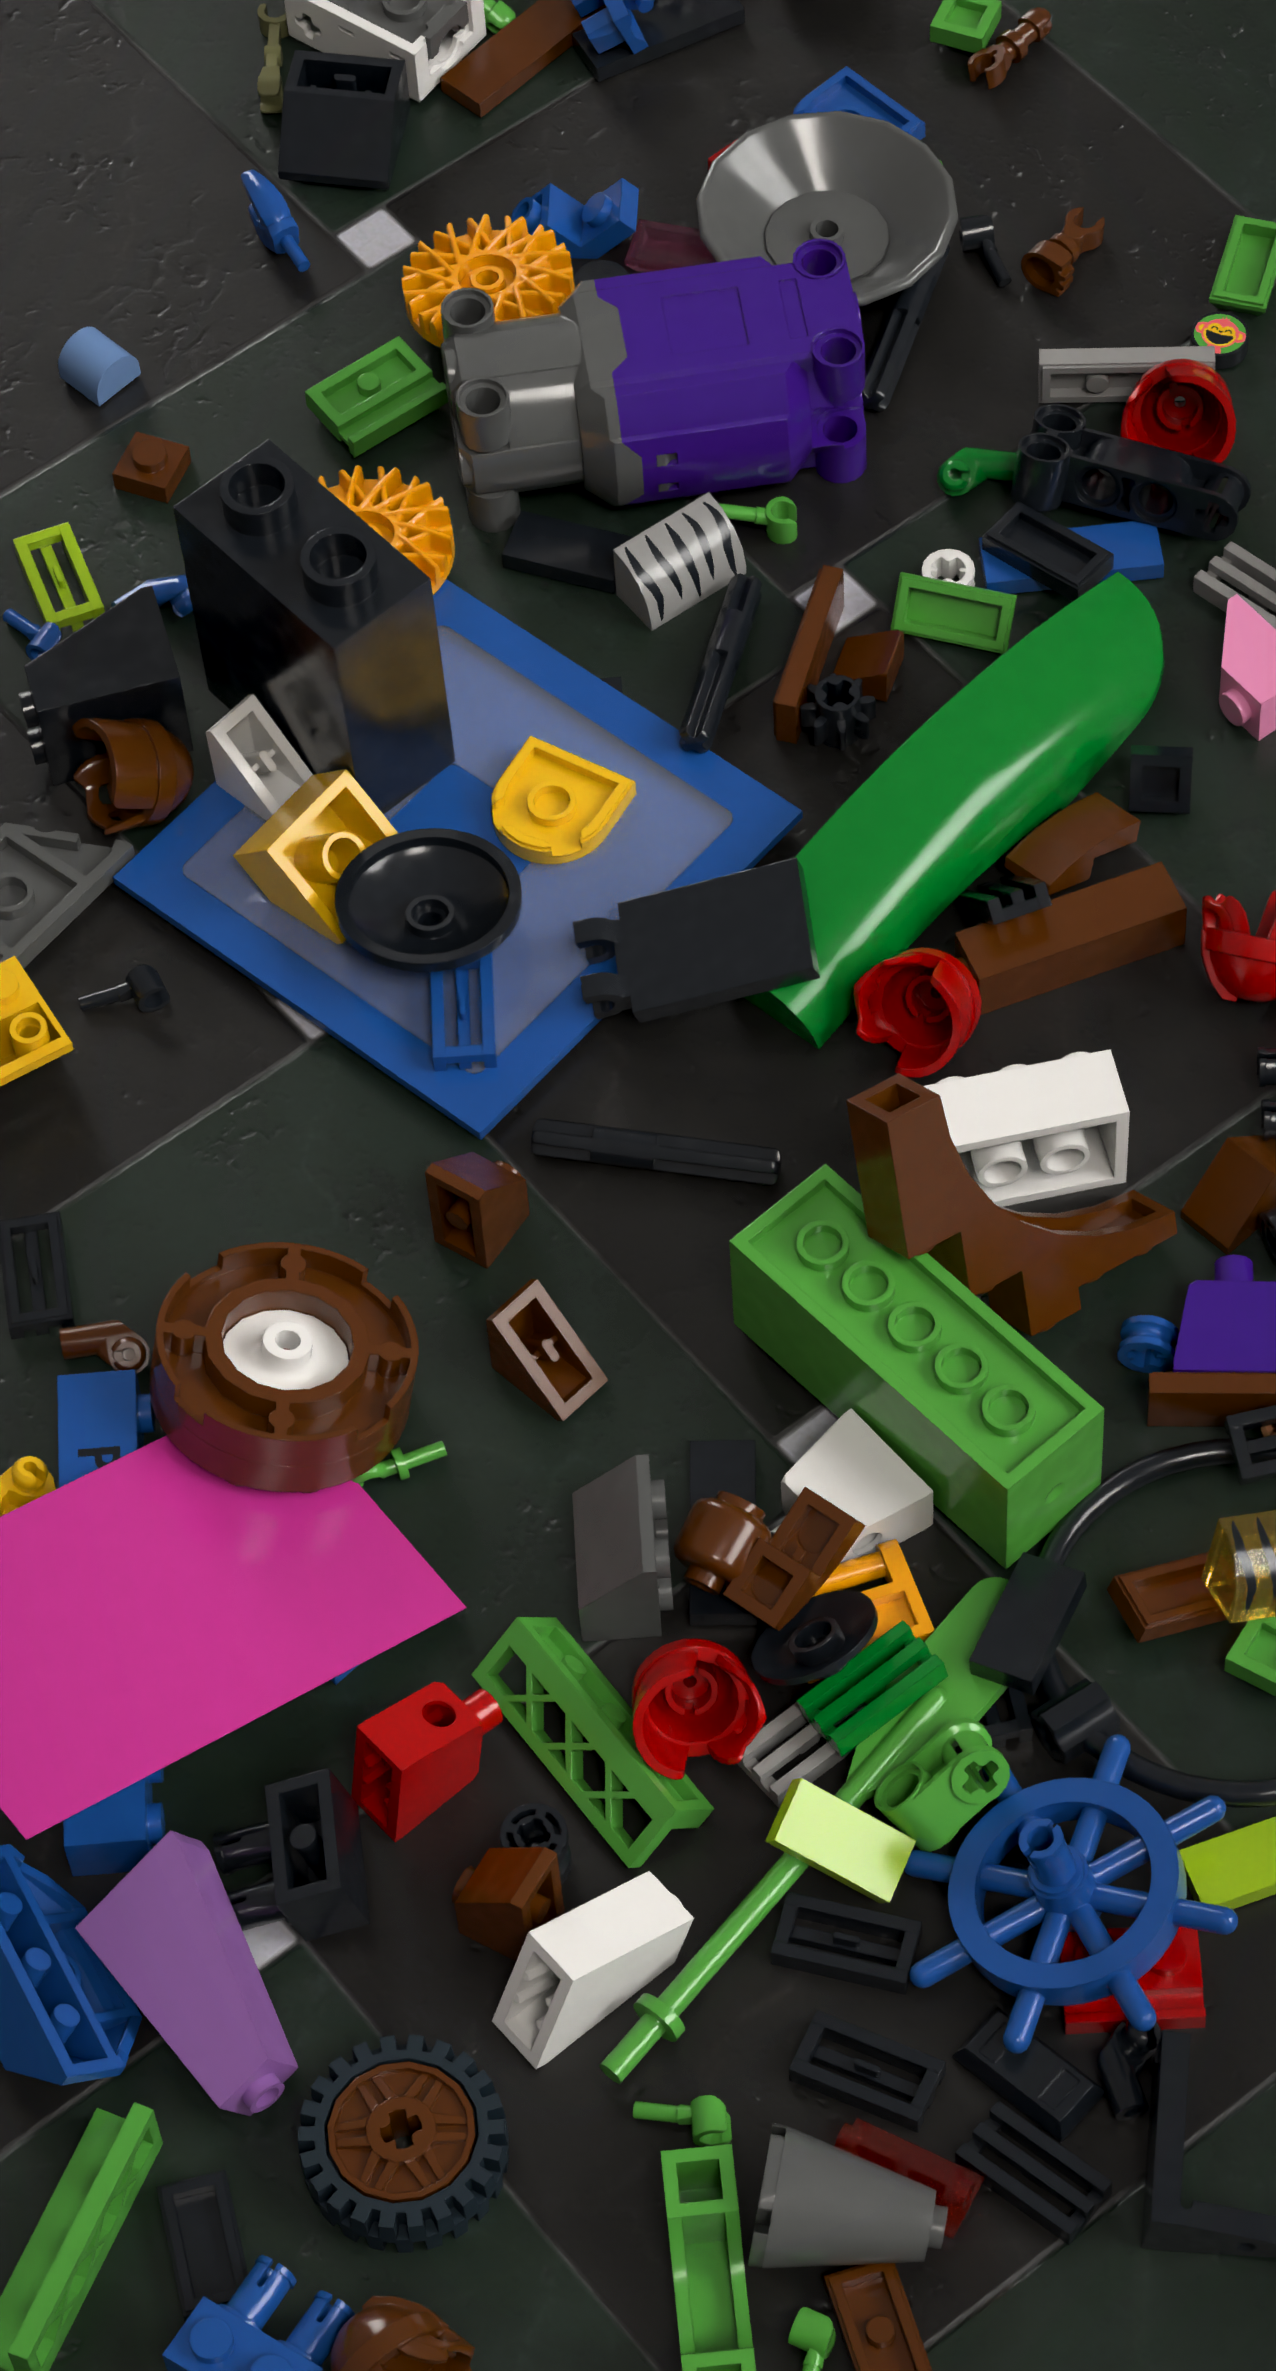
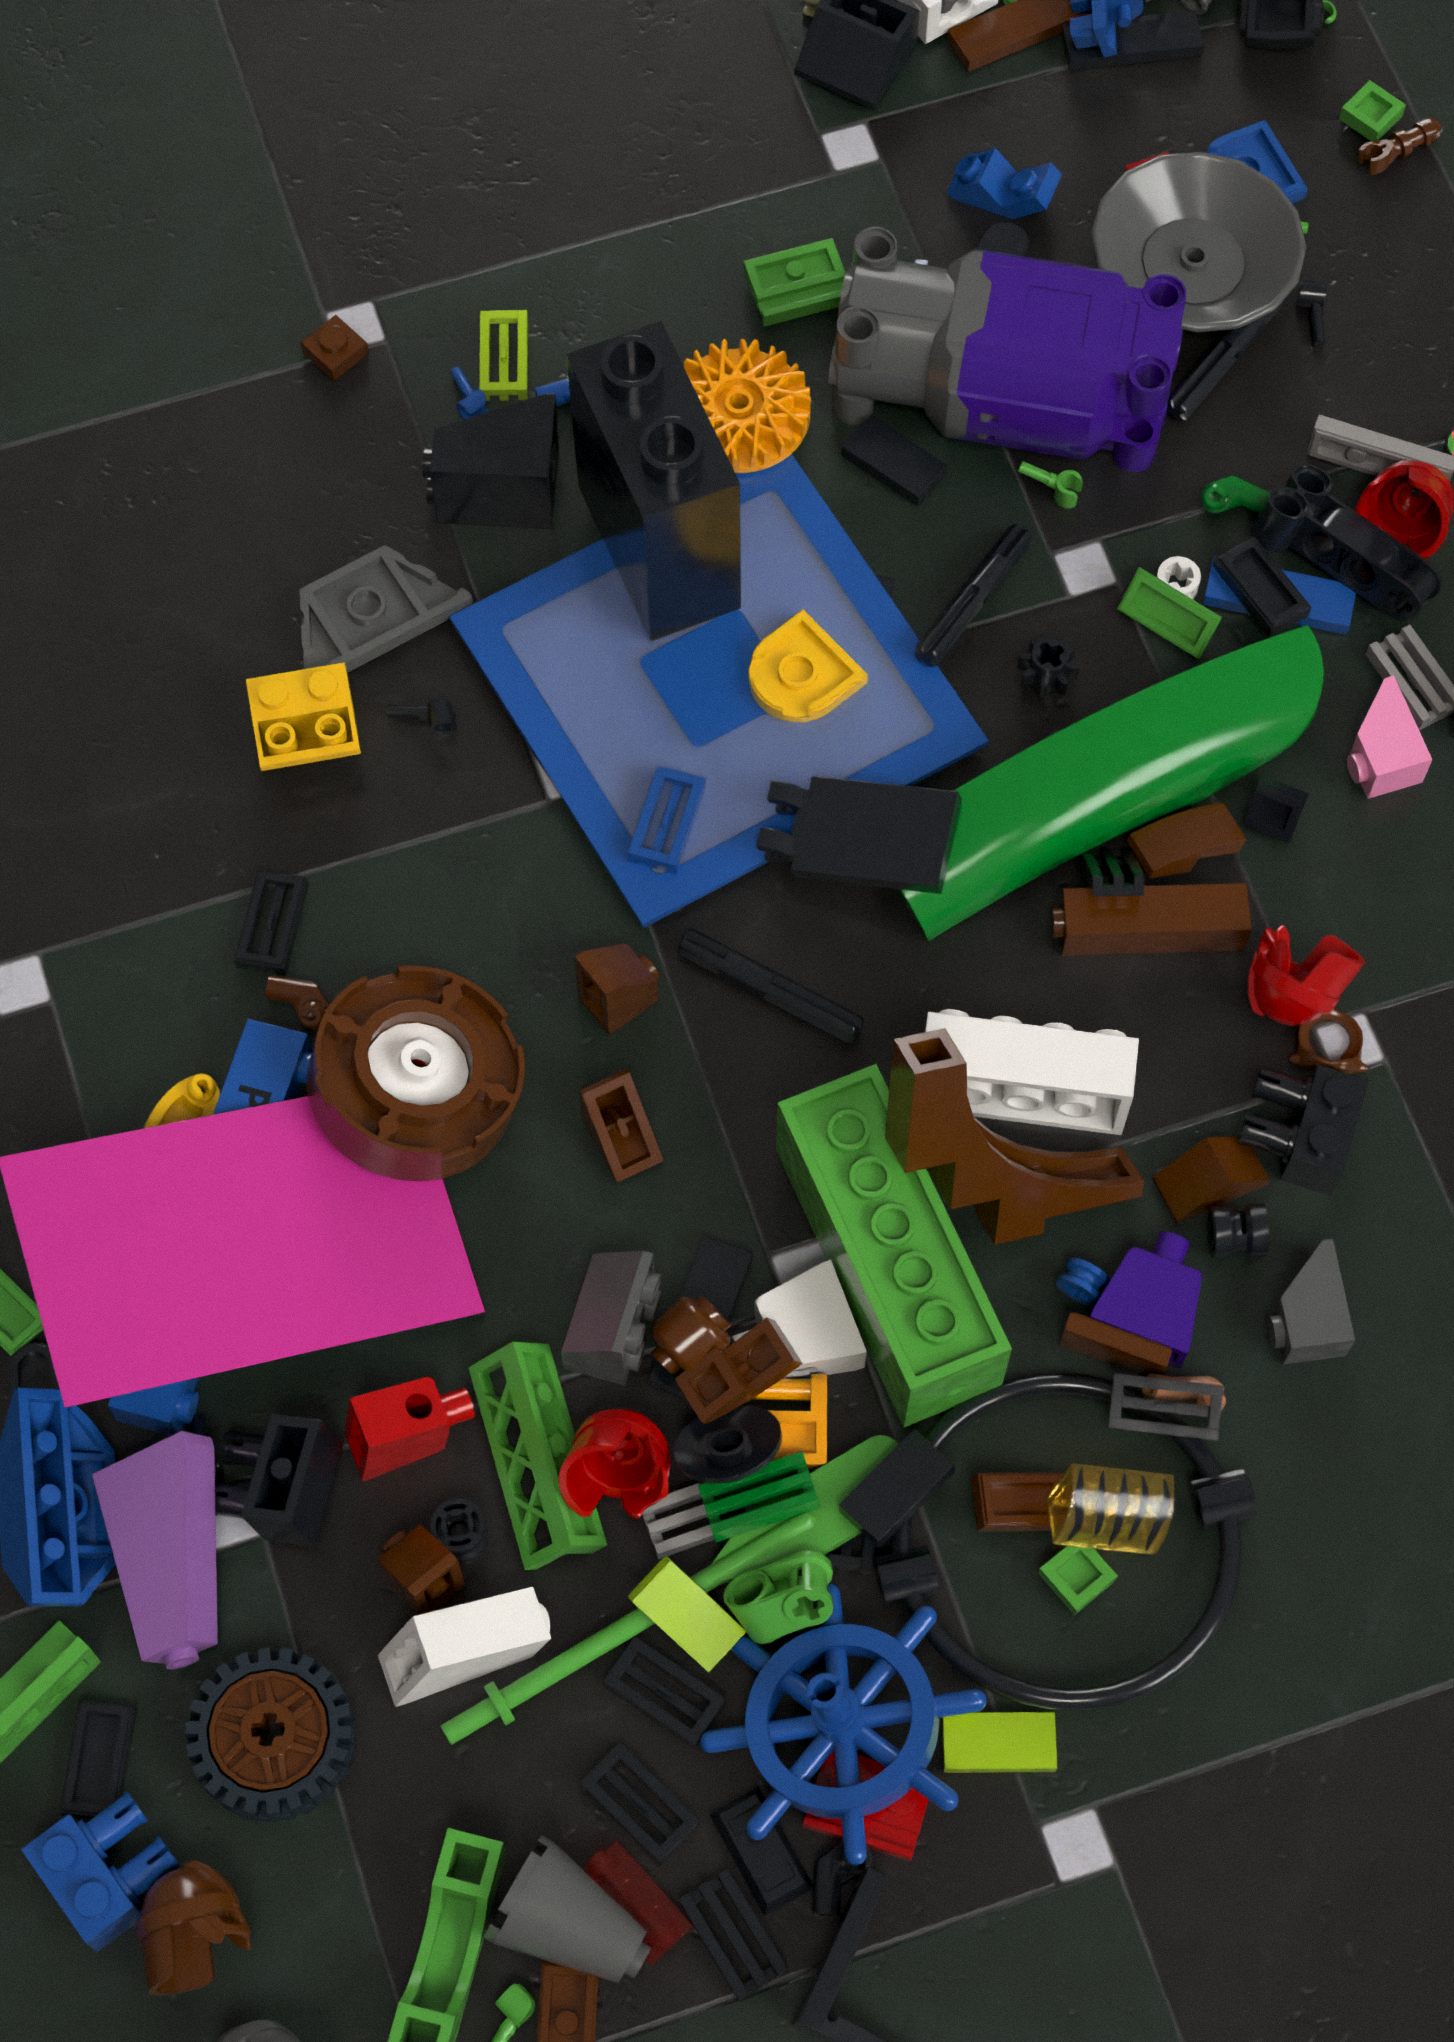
camera: 15 degrees right, 10 degrees up
medium blue brick [58,327,141,406] -> none
reddish brown helmet [72,718,194,835] -> none
reddish brown plate [112,431,191,503] -> none
white slope [205,694,313,821] -> none
yellow slope [233,769,398,944] -> none
blue hand [241,169,311,272] -> none
black dish [335,828,522,973] -> none
bright green hand [352,1440,447,1487] -> none
light orange wheel [401,214,575,348] -> none
light grey brick [613,492,746,631] -> none
clear pink tile [625,219,716,272] -> none
bright green hand [633,2095,732,2147] -> none
reddish brown tile [773,565,844,744] -> none
reddish brown slope [833,630,904,702] -> none
red helmet [854,947,982,1078] -> none
reddish brown piece [1021,207,1105,297] -> none

